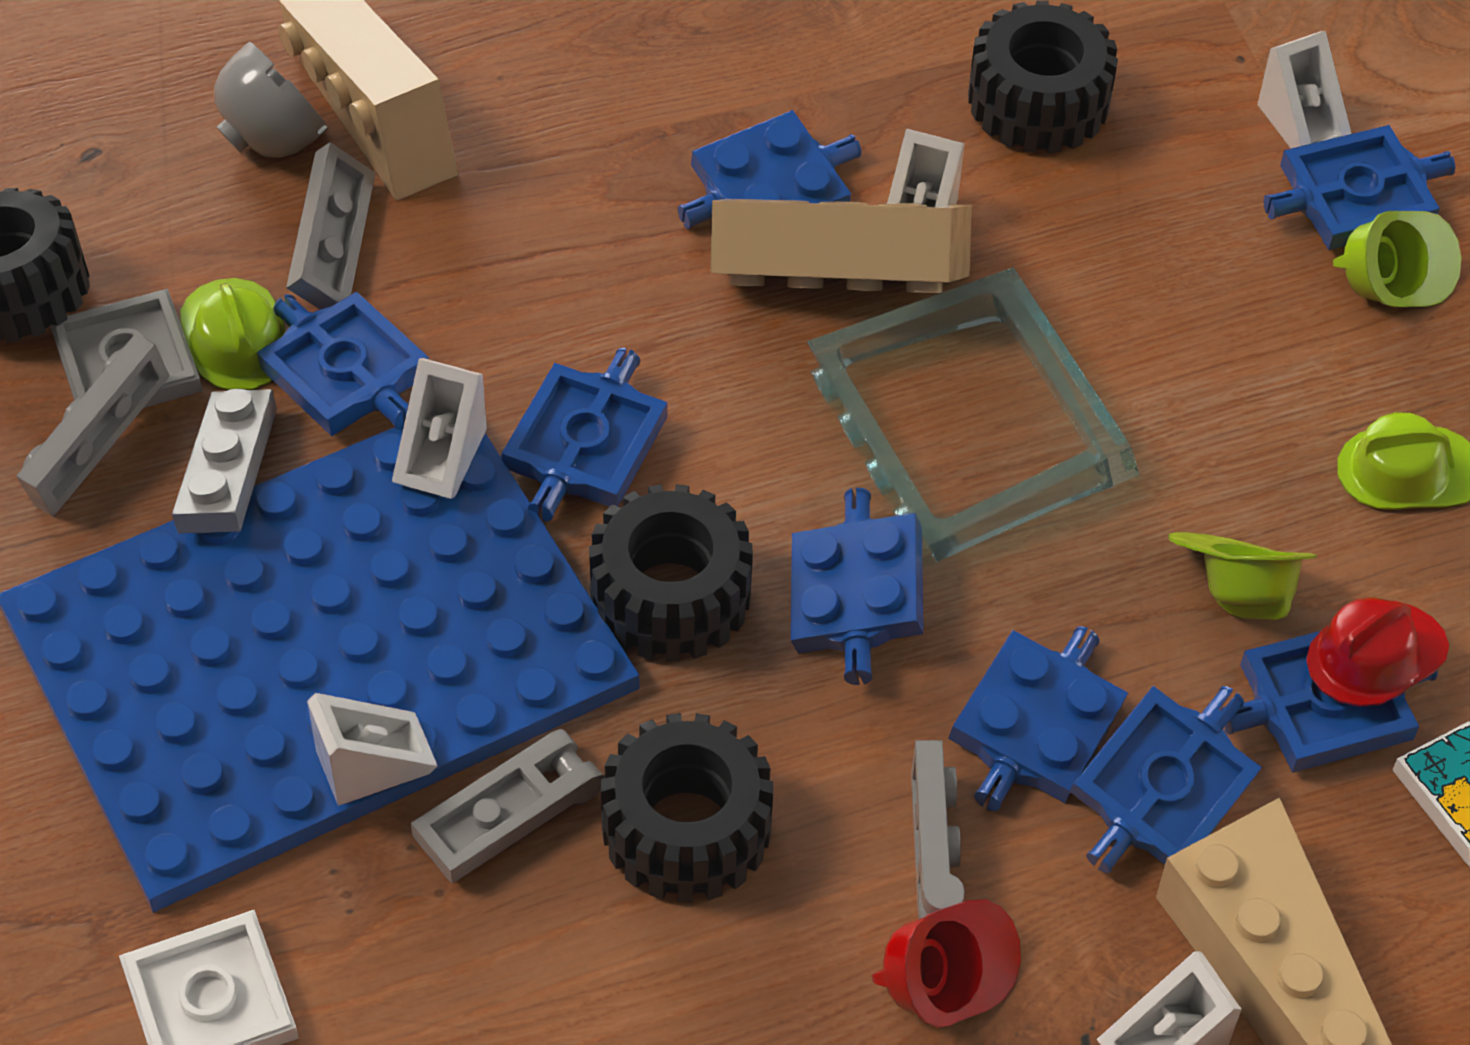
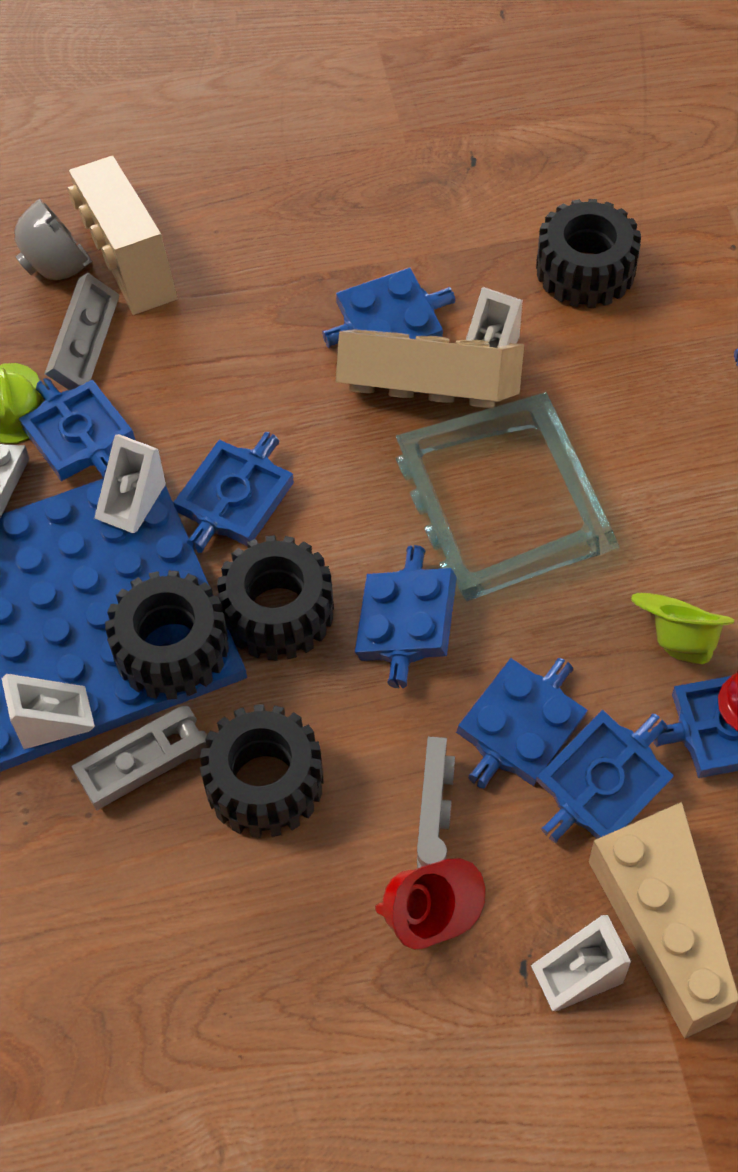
camera: 10 degrees right, 5 degrees up
none -> black tyre [105,570,229,700]

